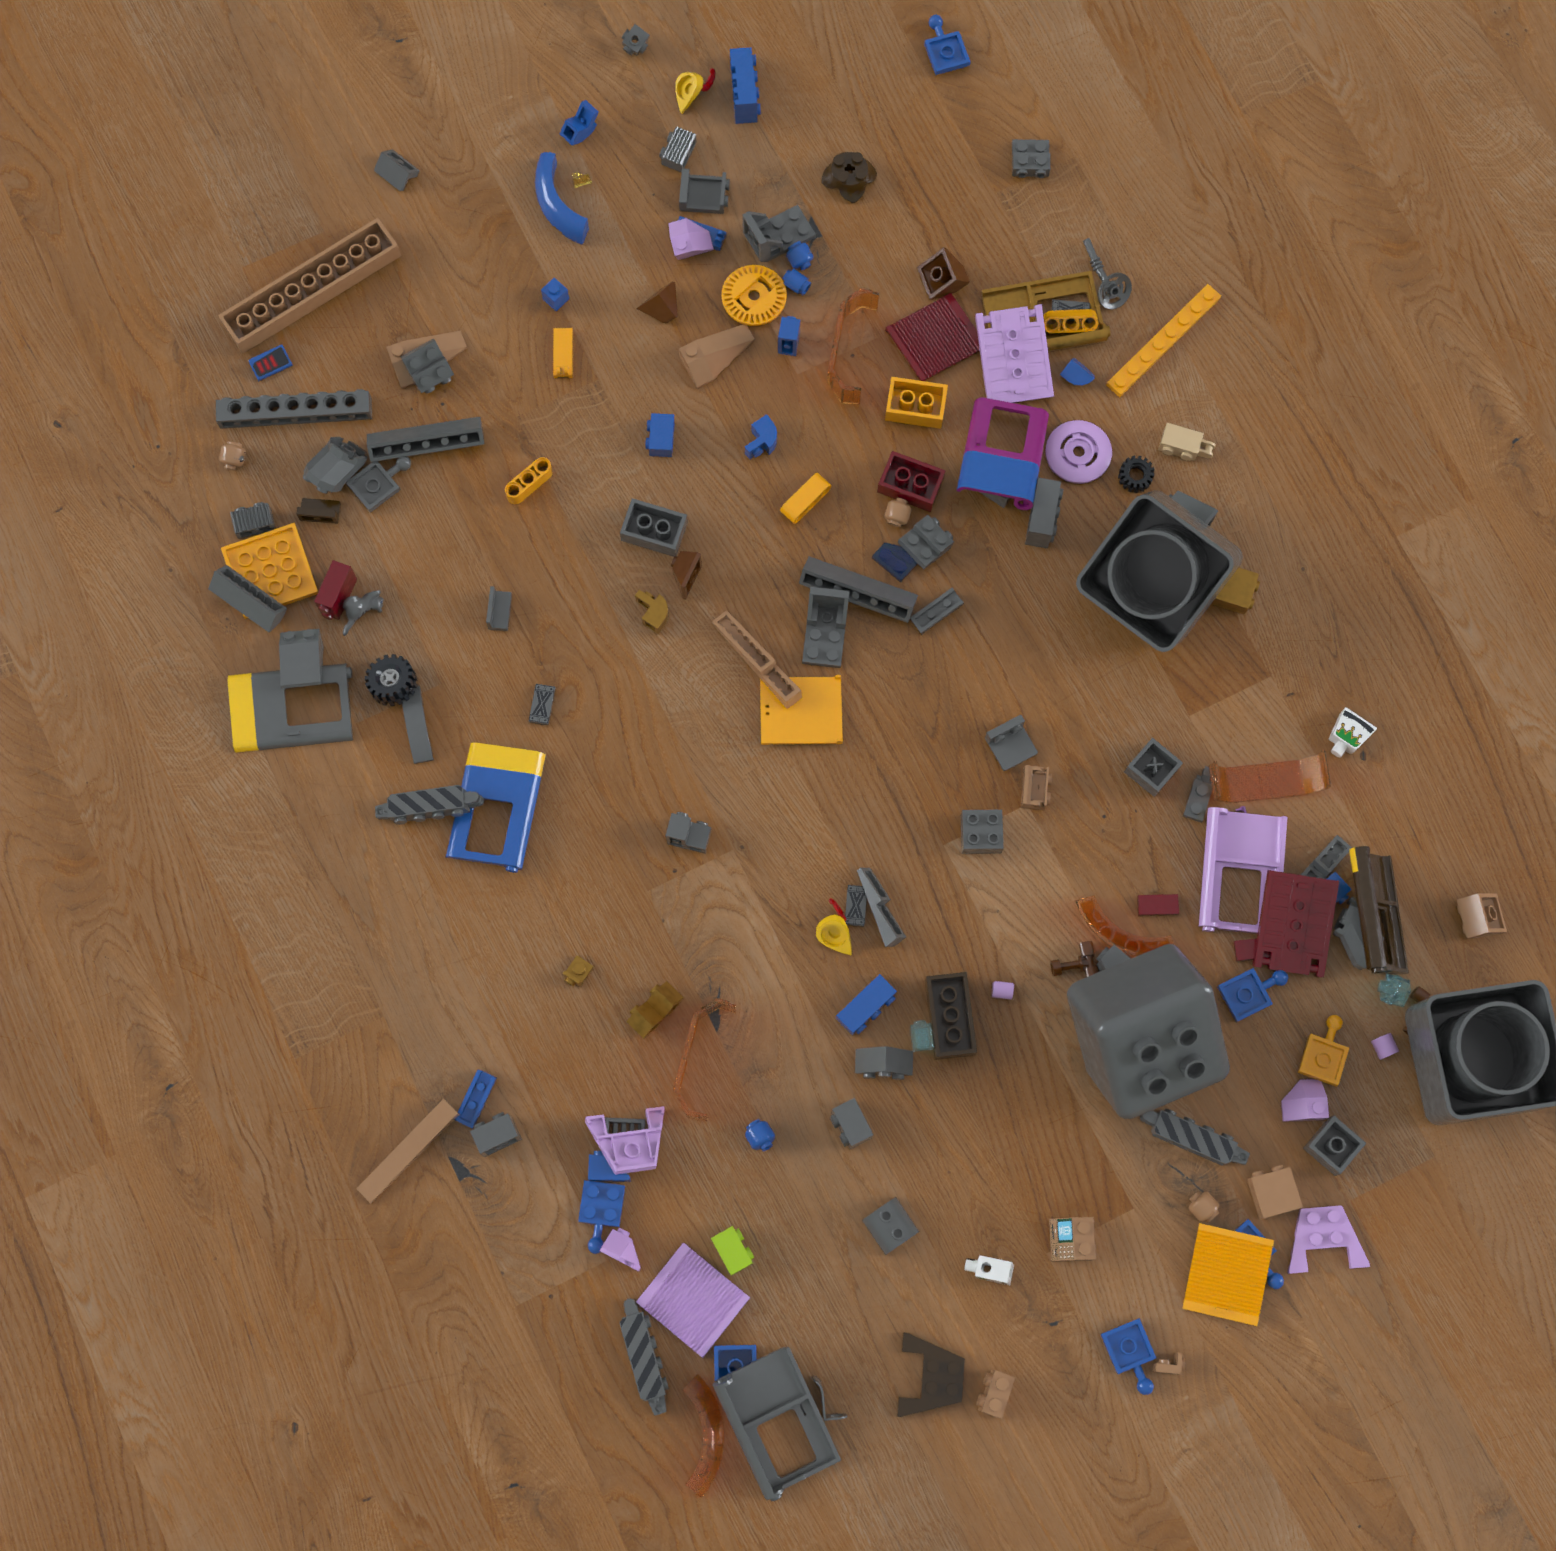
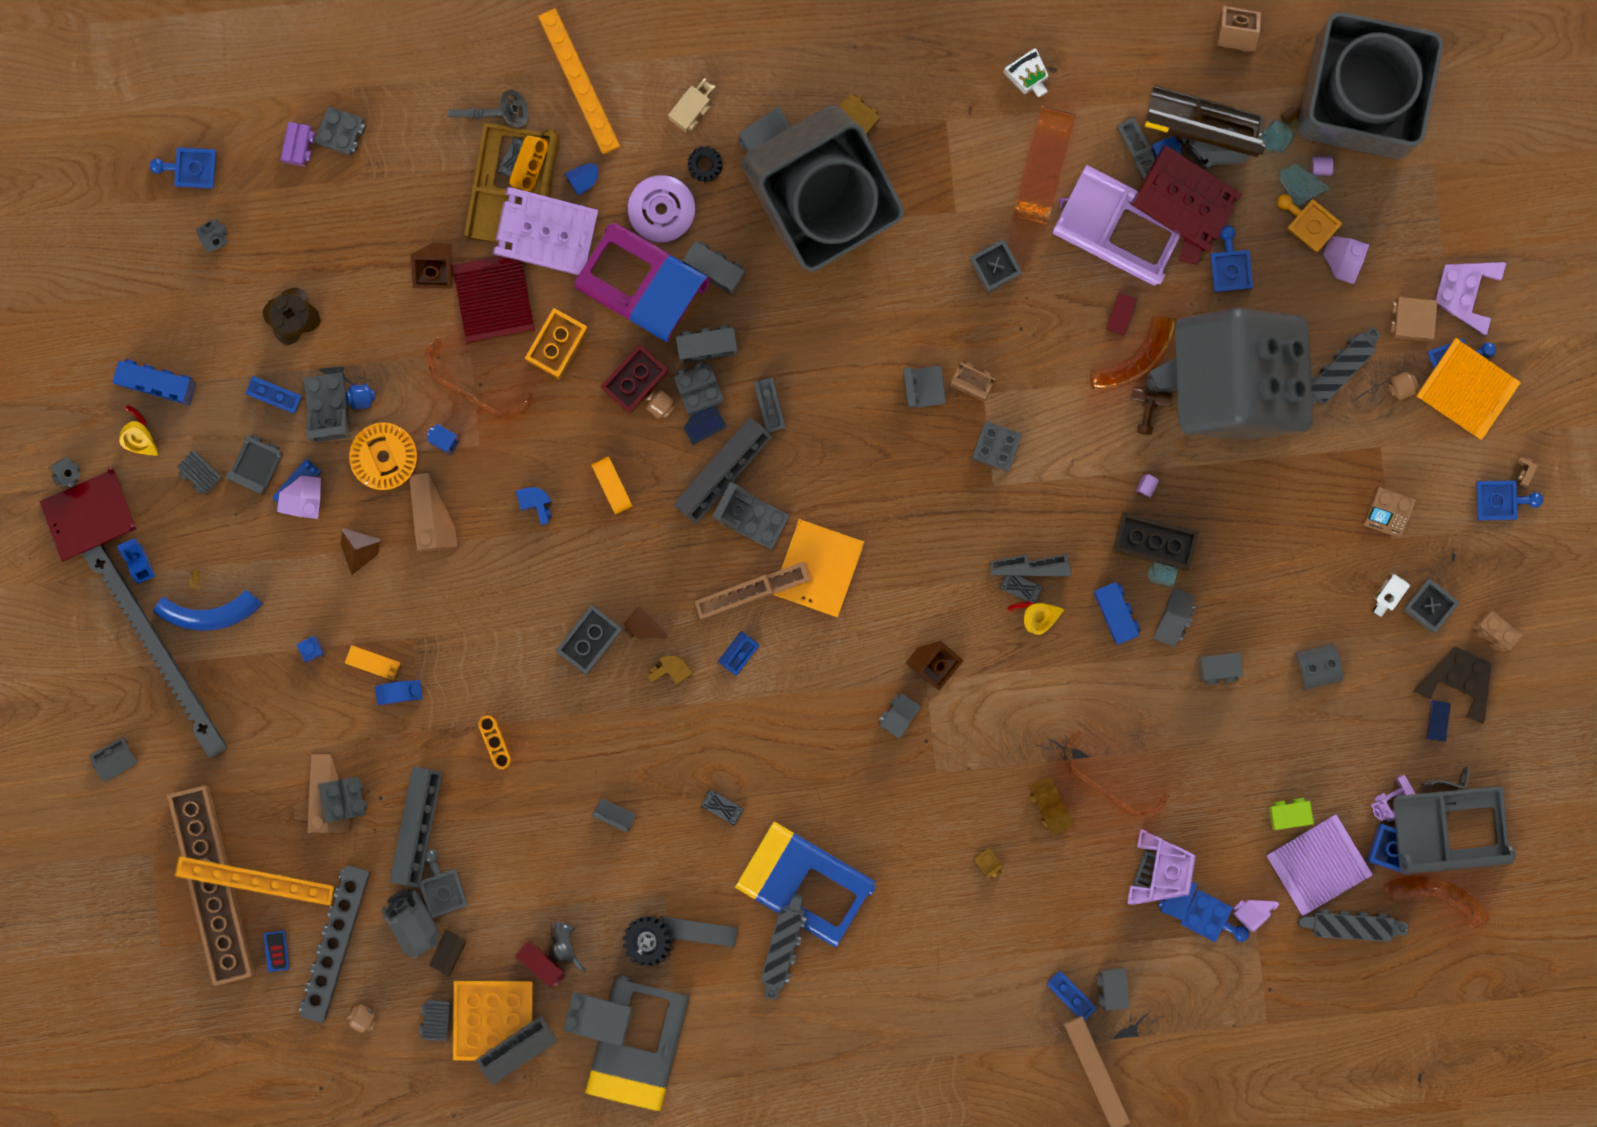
camera: 70 degrees left, 10 degrees up
blue brick [645,413,675,457] -> none
blue head [745,1119,775,1151] -> none
blue brick [783,269,811,295] -> none
dark grey hinge [1183,766,1214,823] -> none
dark grey brick [1303,1116,1366,1176] -> none
none -> dark red door [40,468,137,562]
none -> dark grey gear [82,544,228,759]
none -> light orange plate [175,857,334,906]
none -> dark grey brick [196,219,228,253]
none -> blue hinge [245,376,301,414]
none -> medium lavender brick [280,122,315,167]
none -> blue brick [375,680,423,705]
none -> dark grey brick [676,325,738,364]
none -> blue slope [718,631,760,676]
none -> reddish brown slope [906,641,963,691]
none -> clear light blue wing [1278,163,1330,207]
none -> lavender tile [1371,775,1415,822]
none -> dark grey brick [1401,578,1460,634]
none -> clear blue slope [1426,700,1451,742]

